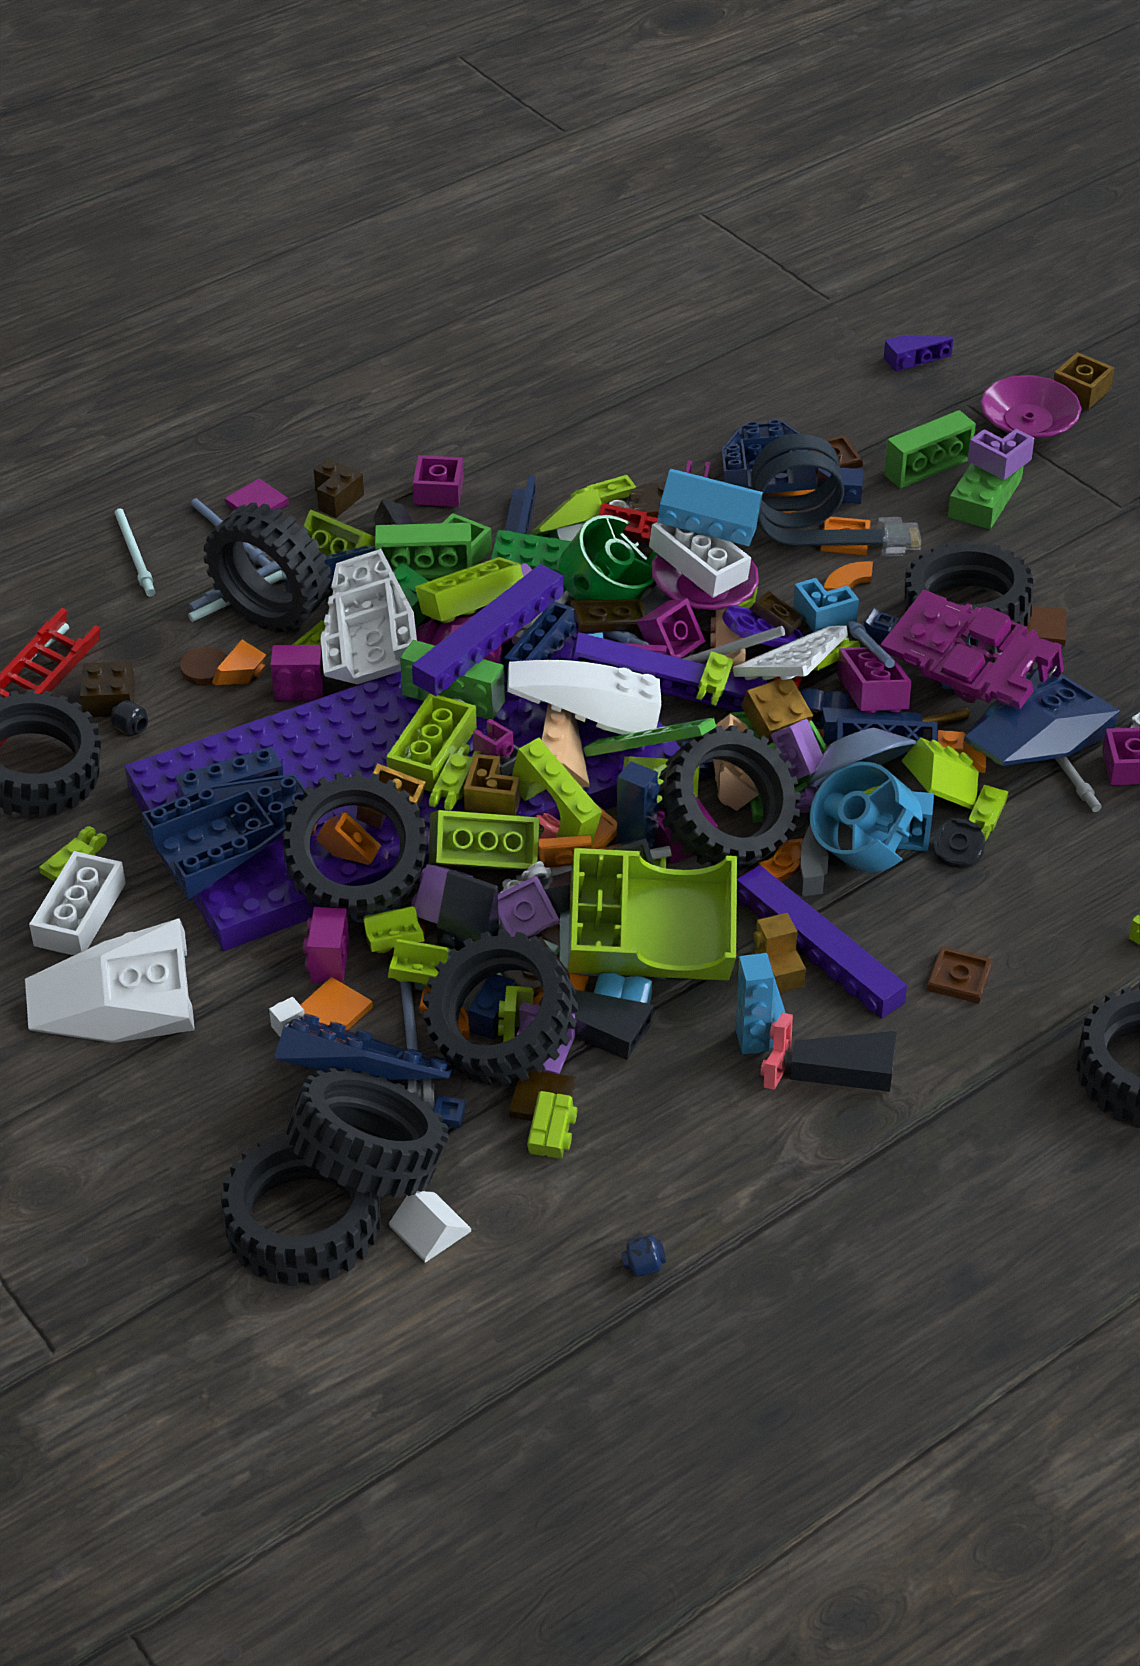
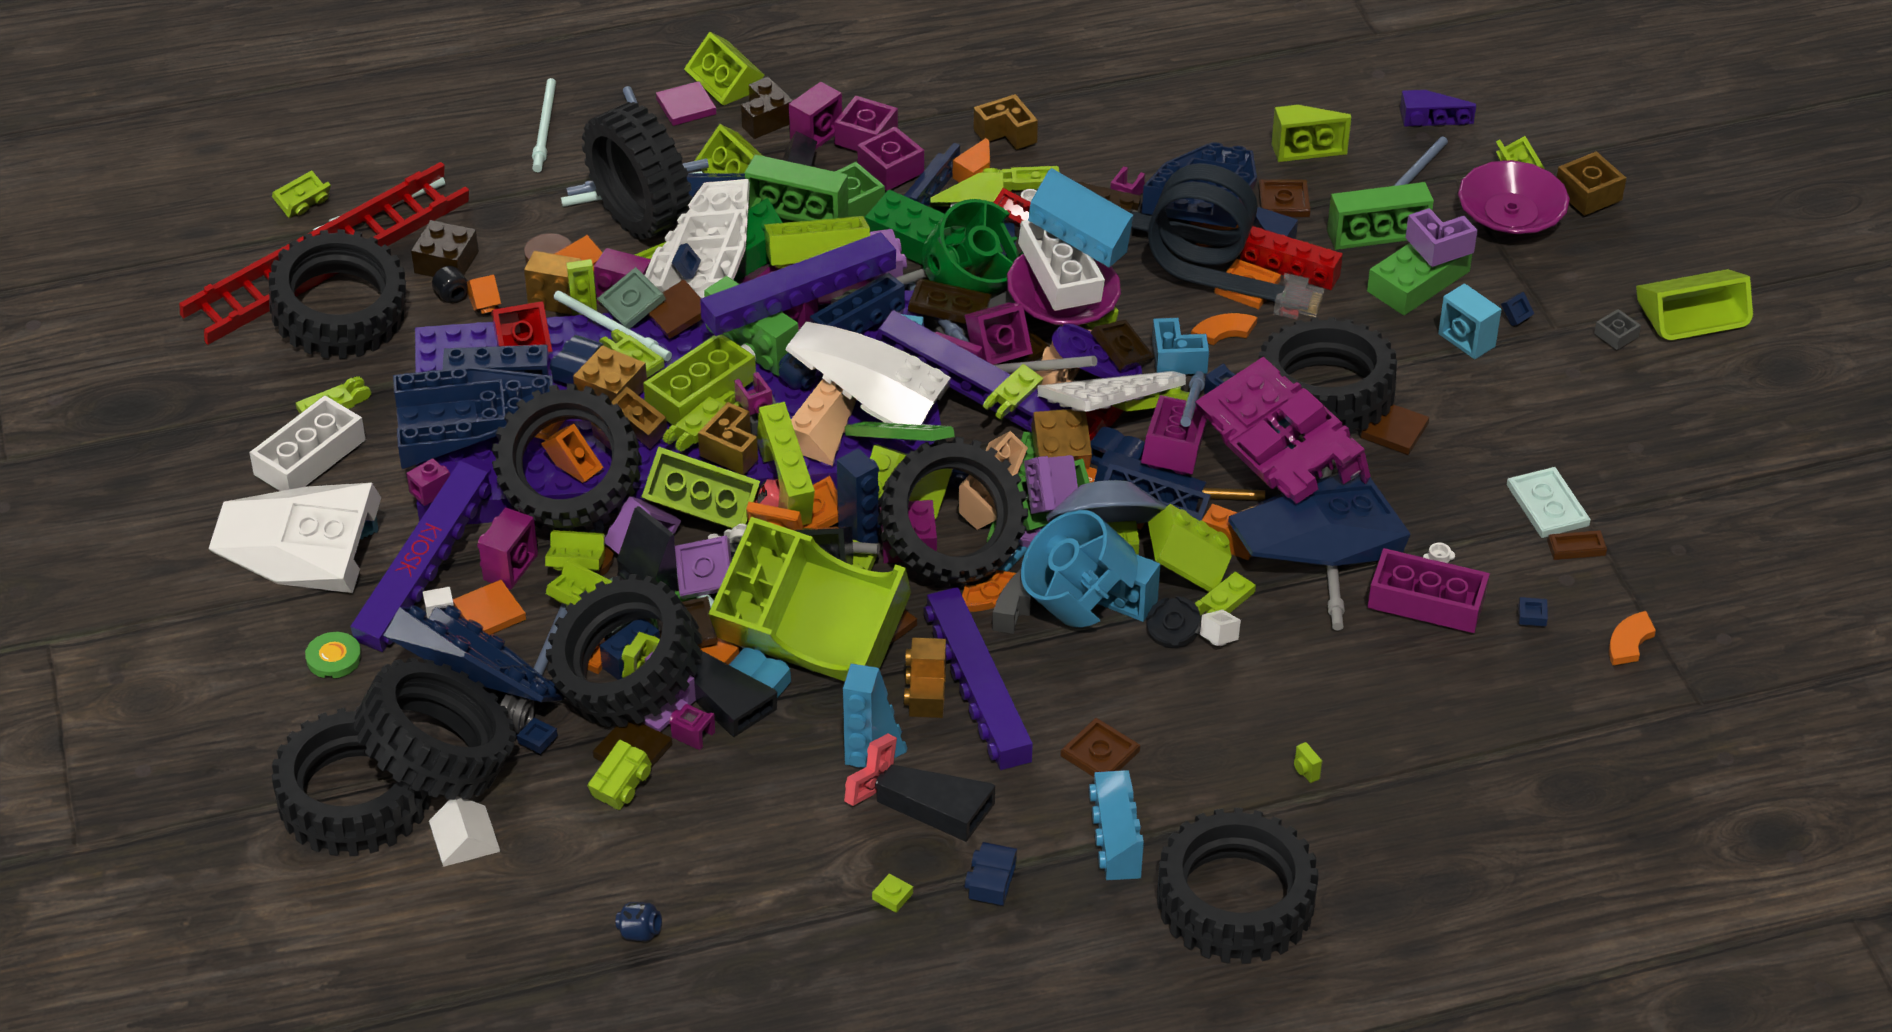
camera: 20 degrees right, 0 degrees up
none -> bright green tile [305,632,361,678]
none -> dark purple brick [350,461,491,653]
none -> magenta brick [406,458,450,506]
none -> orange slope [467,275,501,314]
none -> red slope [491,301,552,352]
none -> pearl gold brick [524,251,582,315]
none -> dark blue brick [550,335,604,384]
none -> light aqua bar [554,290,672,361]
none -> lime plate [566,259,597,316]
none -> pearl gold brick [573,346,647,402]
none -> sand green tile [597,267,666,329]
none -> lime hinge [599,329,665,378]
none -> reddish brown tile [647,279,702,339]
none -> magenta window [669,704,715,750]
none -> dark blue plate [672,243,701,280]
none -> lime slope [684,32,764,105]
none -> dark blue head [779,353,817,390]
none -> magenta brick [789,82,842,150]
none -> magenta brick [857,127,924,191]
none -> lime plate [872,873,913,913]
none -> orange slope [953,138,990,183]
none -> dark blue brick [965,842,1017,905]
none -> pearl gold brick [974,94,1038,149]
none -> dark azure wedge [1089,770,1144,880]
none -> white plate [1200,610,1241,646]
none -> red brick [1240,226,1343,290]
none -> lime slope [1271,105,1351,162]
none -> sand blue bar [1394,137,1448,186]
none -> medium azure brick [1438,283,1501,359]
none -> lime bracket [1496,136,1544,169]
none -> dark blue plate [1501,292,1535,326]

